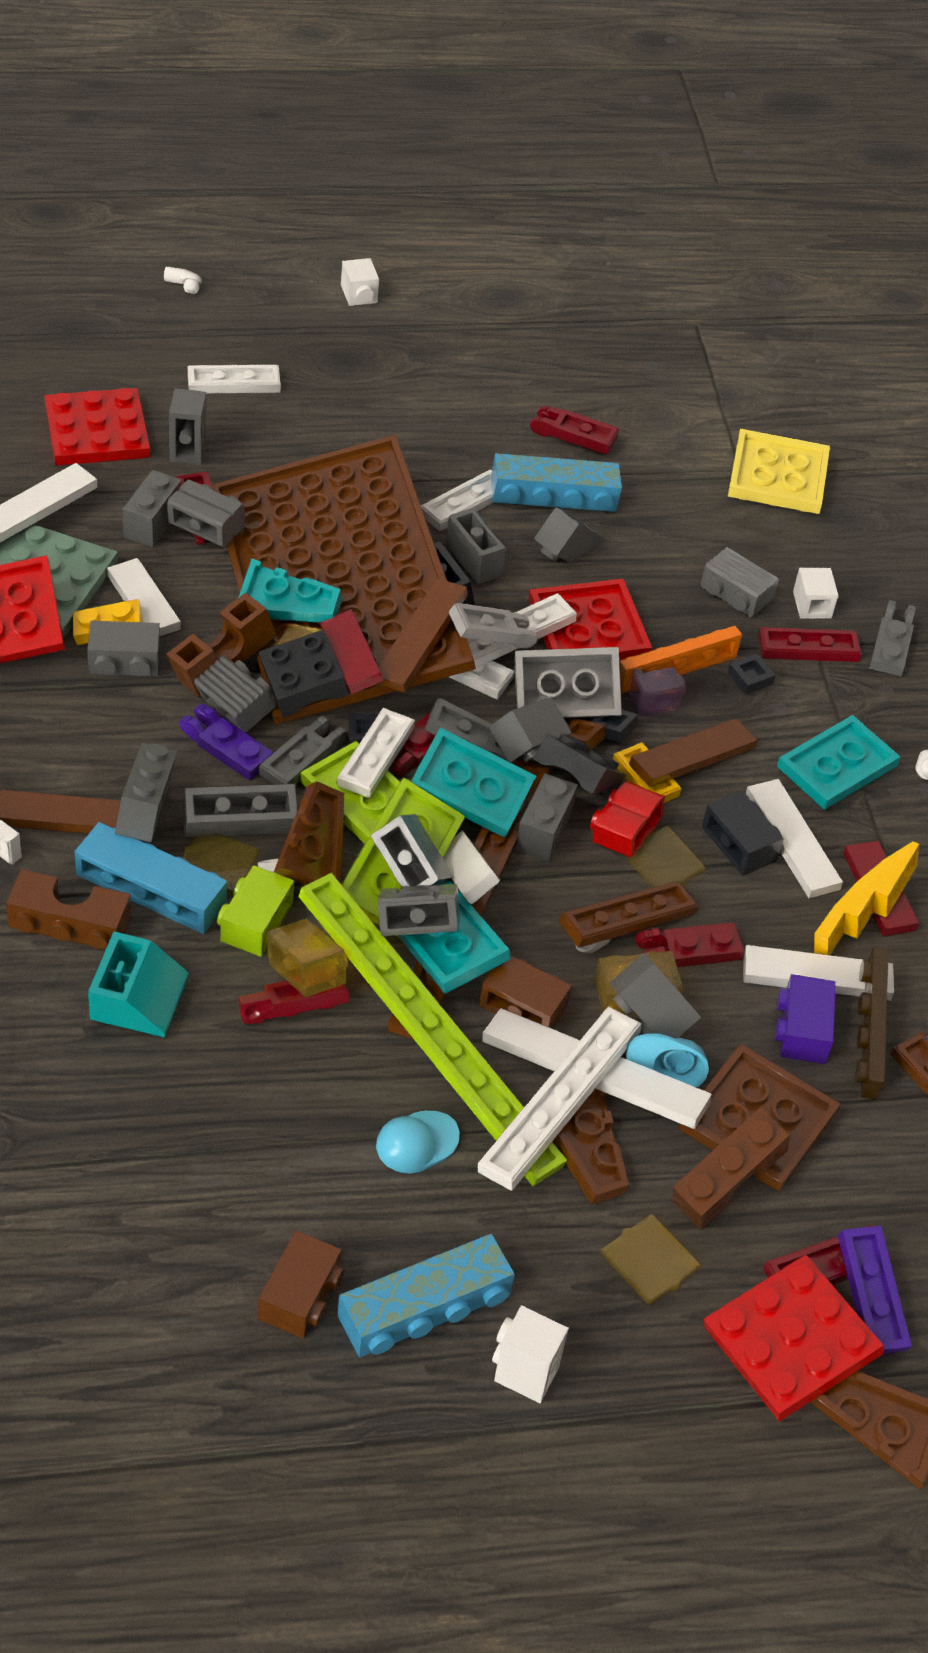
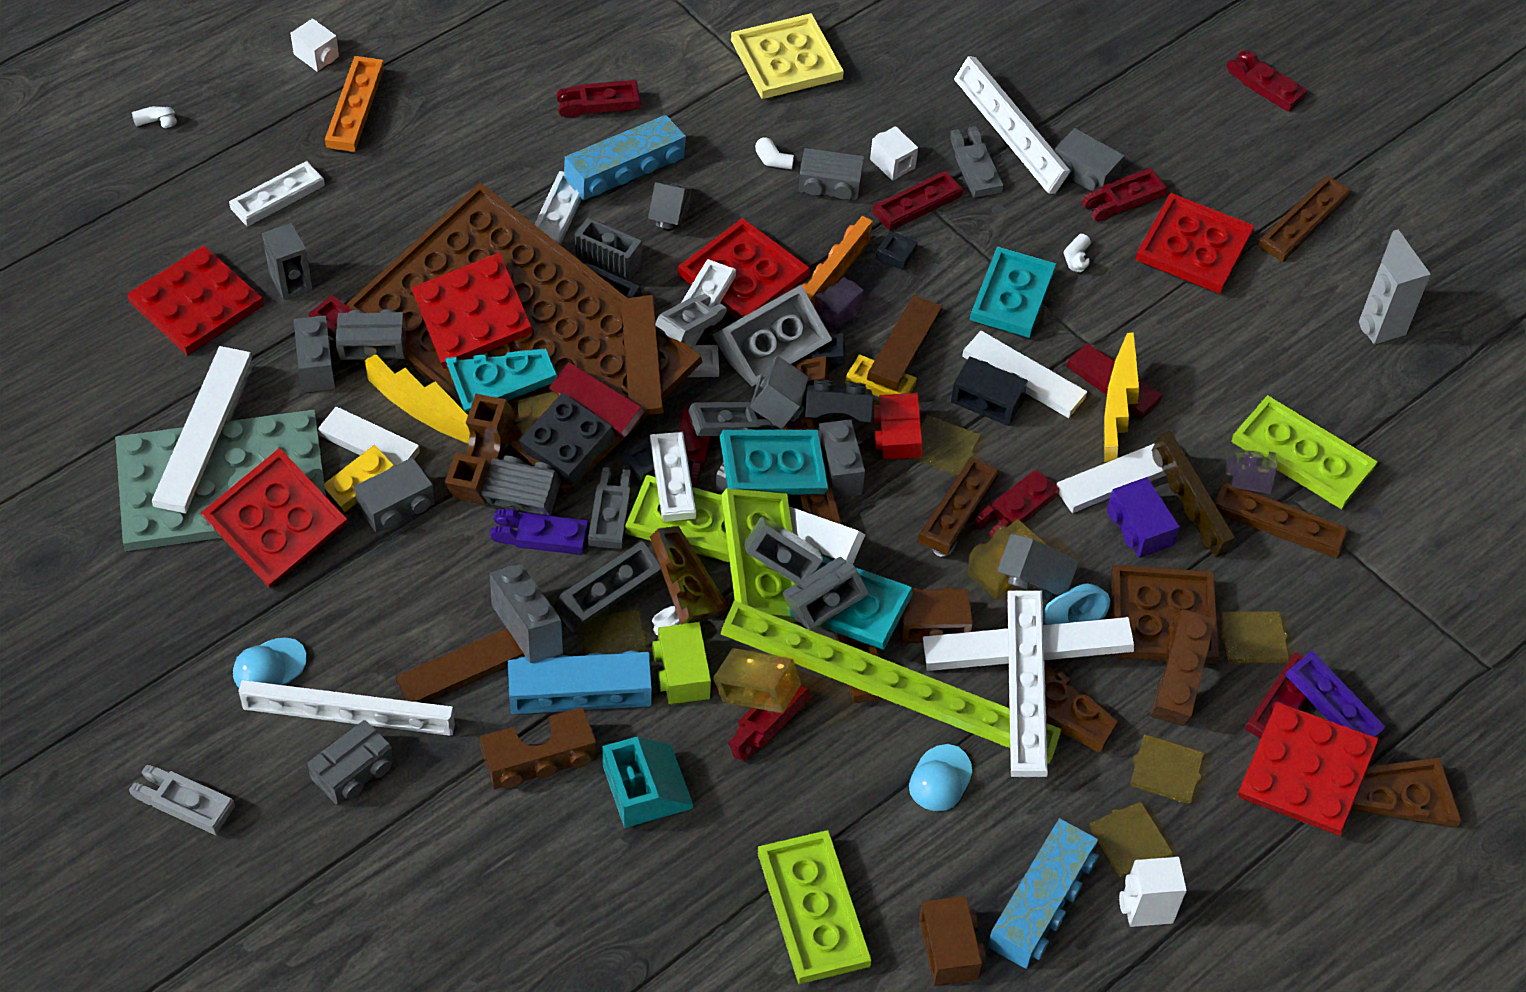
camera: 30 degrees left, 5 degrees up
none -> orange plate [325,56,384,152]
none -> yellow slope [365,354,470,444]
none -> red plate [411,252,534,369]
none -> white arm [755,138,794,170]
none -> lime plate [758,830,871,984]
none -> clear yellow piece [1089,802,1172,878]
none -> clear yellow piece [1220,611,1289,663]

